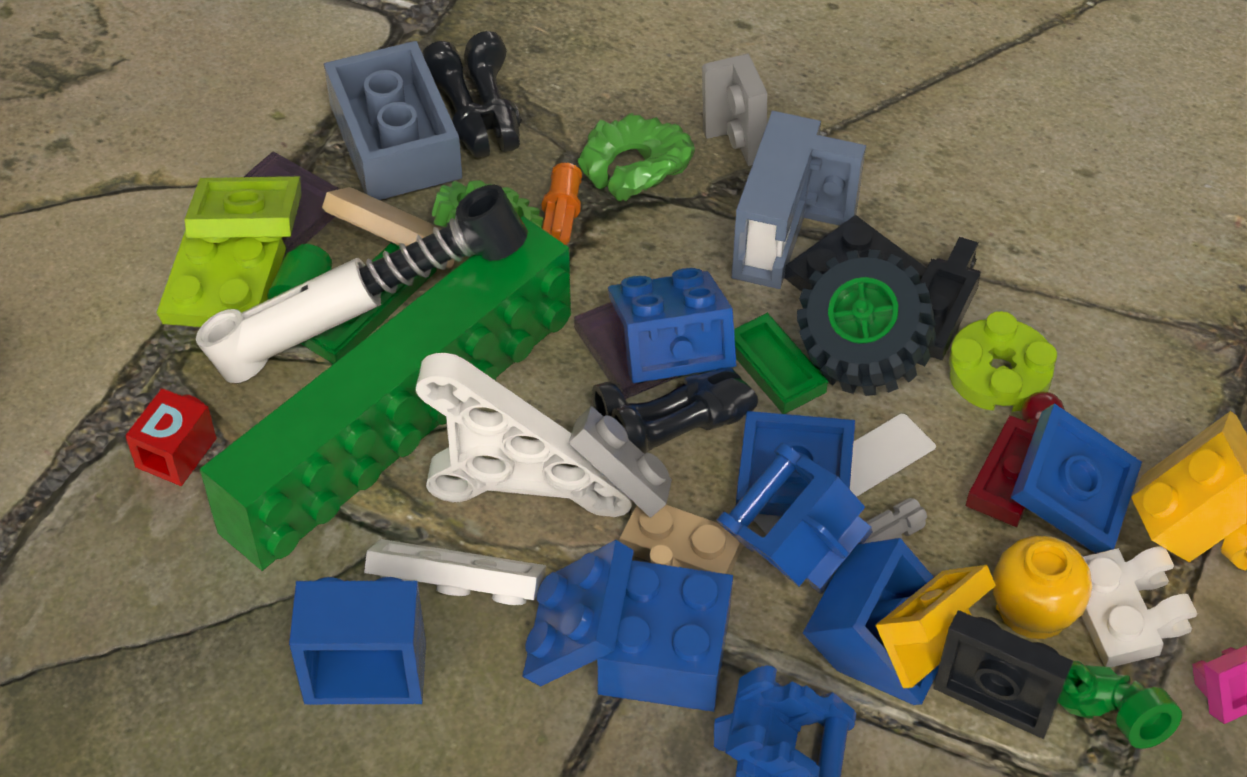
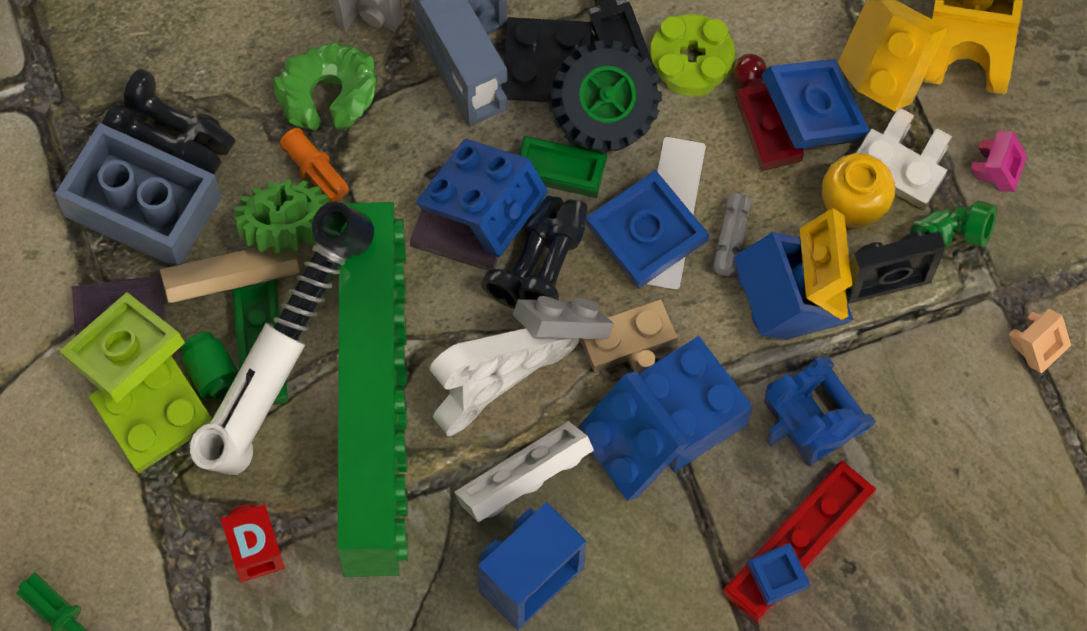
camera: 45 degrees left, 15 degrees up
blue piece [716,442,873,594] -> none

